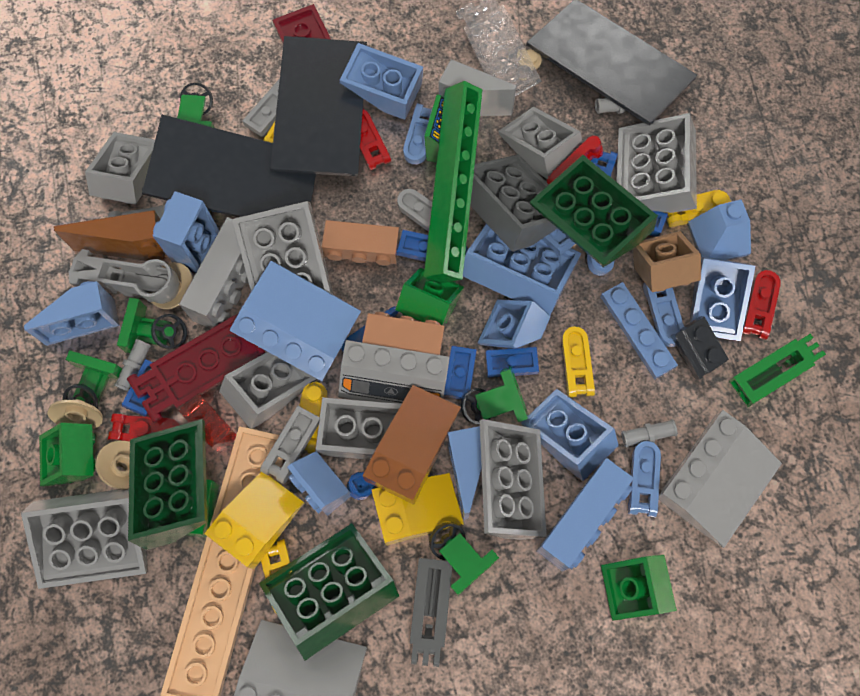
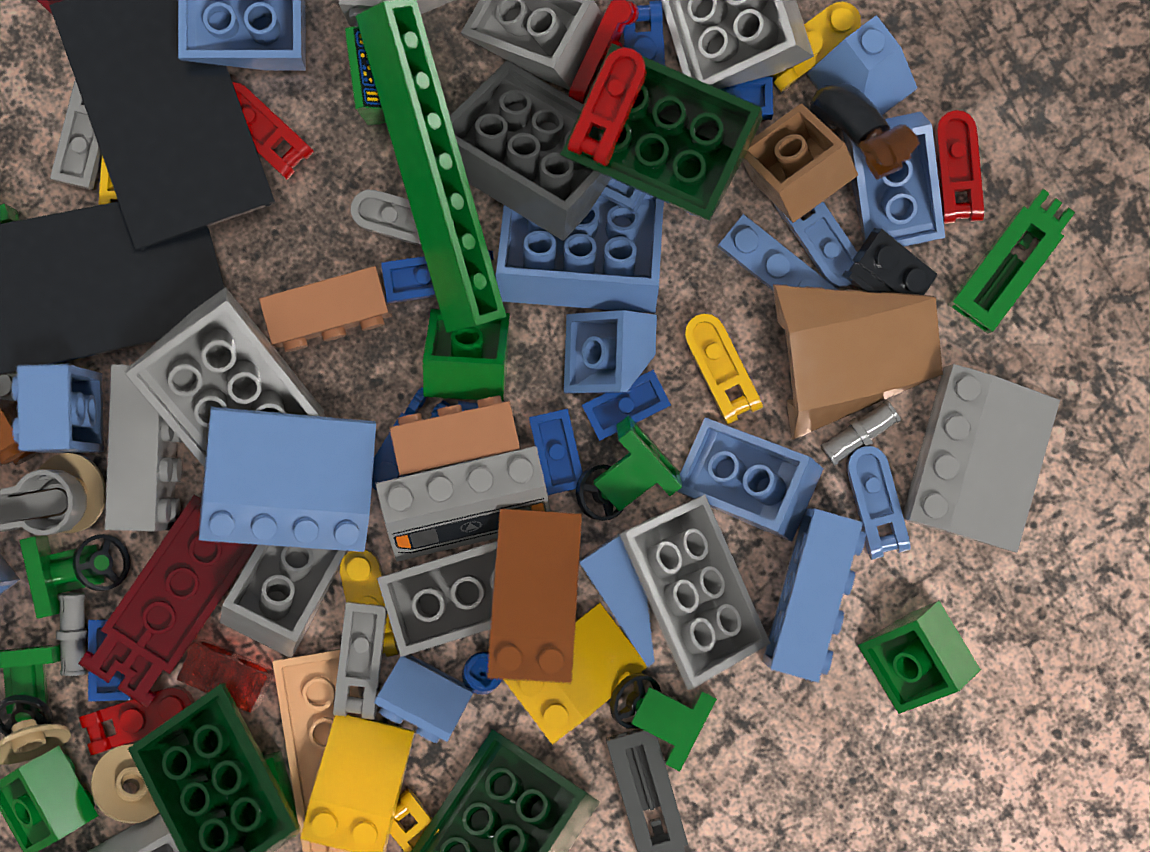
camera: 20 degrees left, 15 degrees up
medium blue plate [403,103,433,164] -> none
none -> red plate [568,48,646,166]
none -> medium nougat wedge [773,284,943,440]
none -> piece [810,83,920,180]

